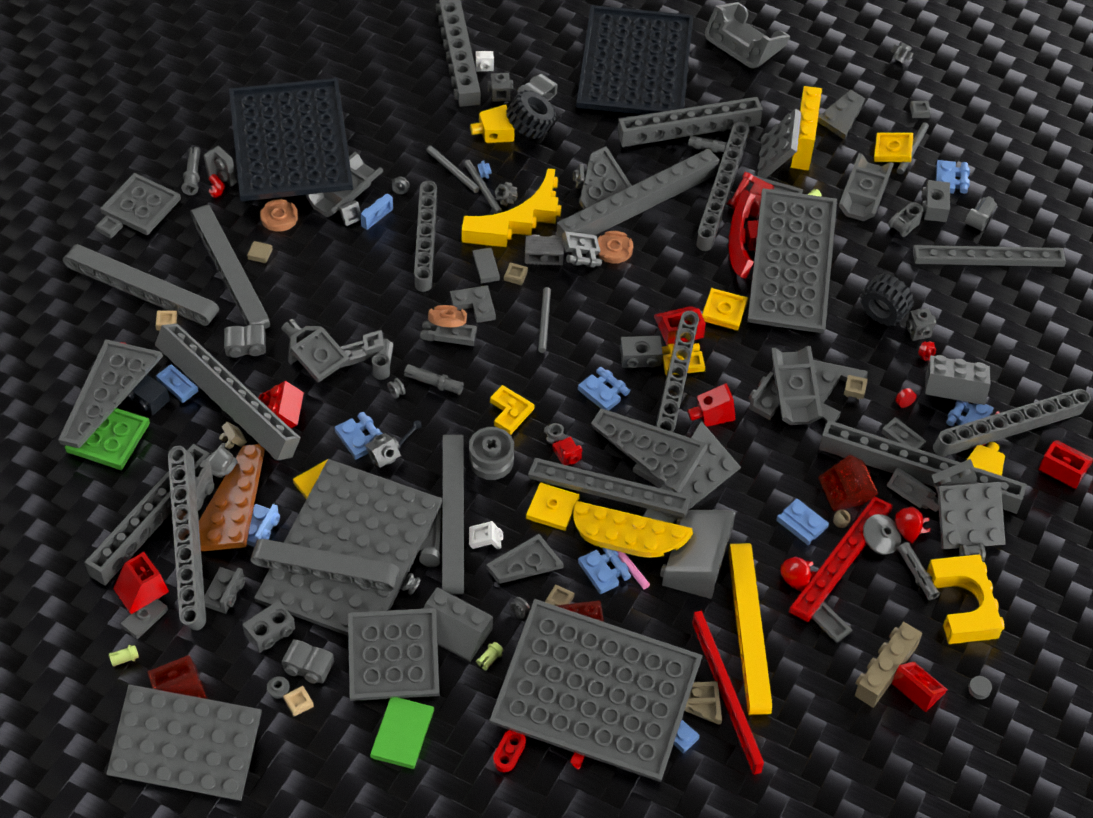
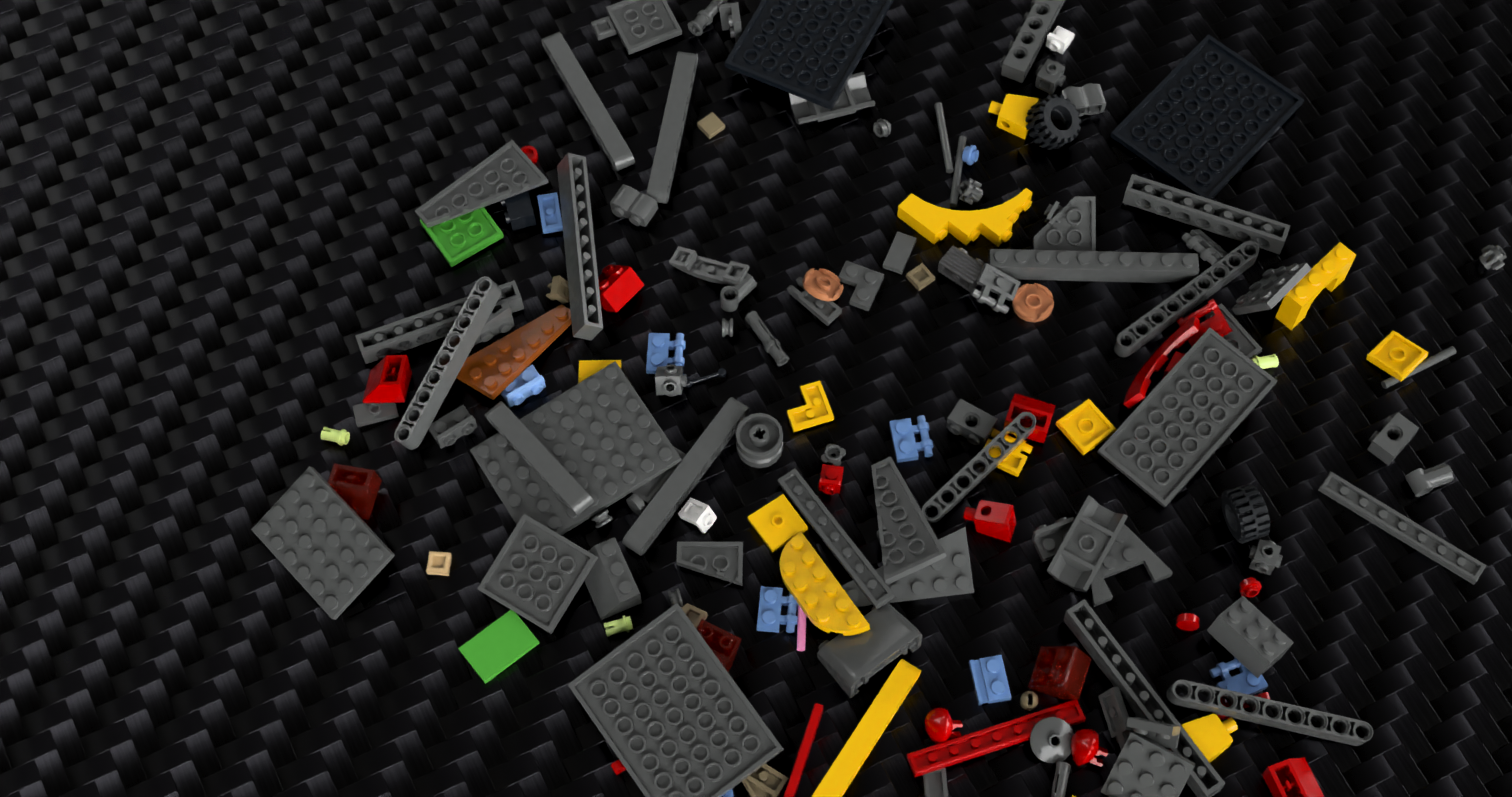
camera: 40 degrees right, 10 degrees up
tan tile [156,311,178,330] -> none
dark grey piece [195,443,237,478] -> none
red arm [209,174,225,197] -> none
dark grey brick [242,600,295,653] -> none
nougat tile [260,199,298,231] -> none
dark grey plate [267,677,290,699] -> none
dark grey plate [281,319,350,383] -> none
dark grey brick [282,640,334,683] -> none
dark grey tile [338,200,361,226] -> none
medium blue plate [361,193,393,230] -> none
dark grey beam [414,181,437,292] -> none
red plate [493,730,526,772] -> none
dark grey bar [538,287,551,353] -> none
dark tan tile [546,584,574,610] -> none
dark grey windscreen [705,2,790,68] -> none
dark grey wing [817,90,865,140] -> none
dark grey piece [839,153,894,221] -> none
dark tan tile [844,375,868,399] -> none
dark grey plate [881,417,926,450] -> none
dark grey piece [888,203,923,237] -> none
dark grey tile [910,101,931,118] -> none
medium blue plate [936,160,970,194] -> none

